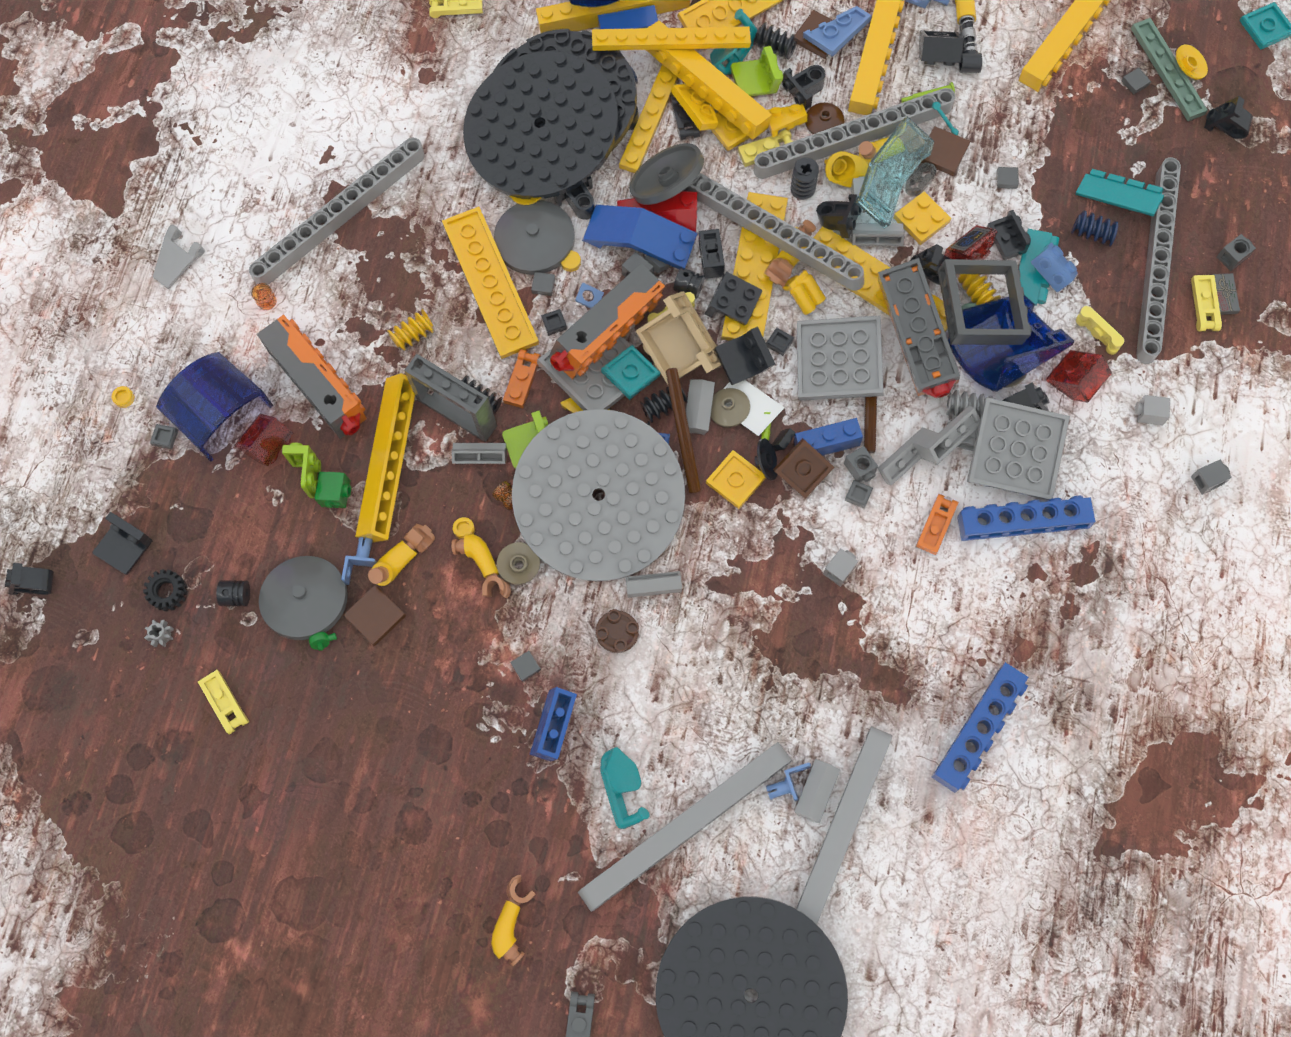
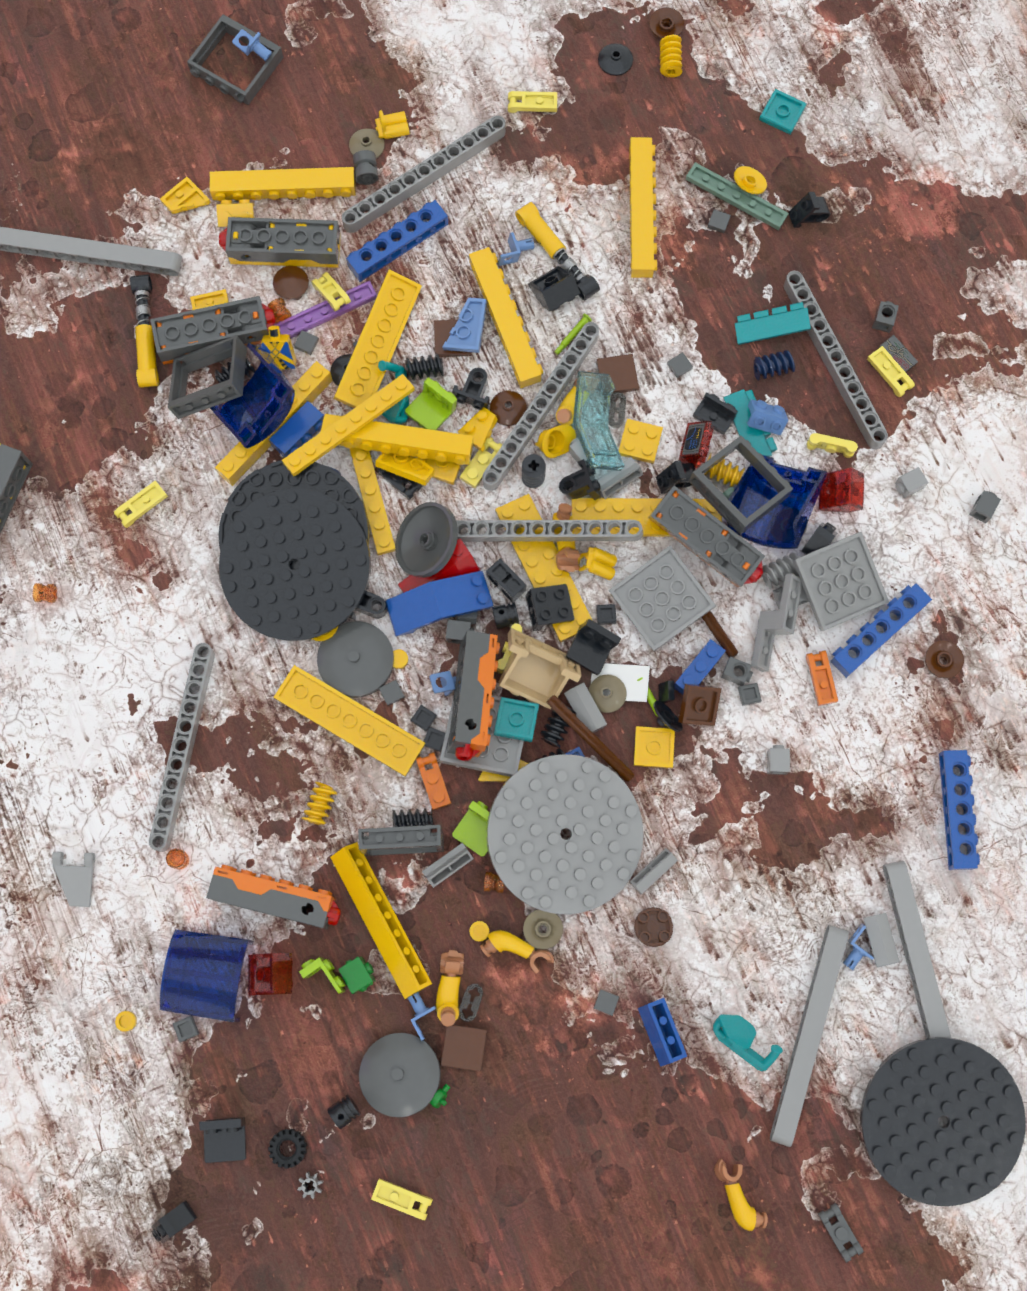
camera: 40 degrees left, 5 degrees up
teal hinge [932,102,959,135] -> none
none -> clear orange wheel [33,583,57,603]
none -> black tile [423,727,445,752]
none -> clear smoke beam [459,984,483,1022]
none -> reddish brown dish [925,640,964,678]

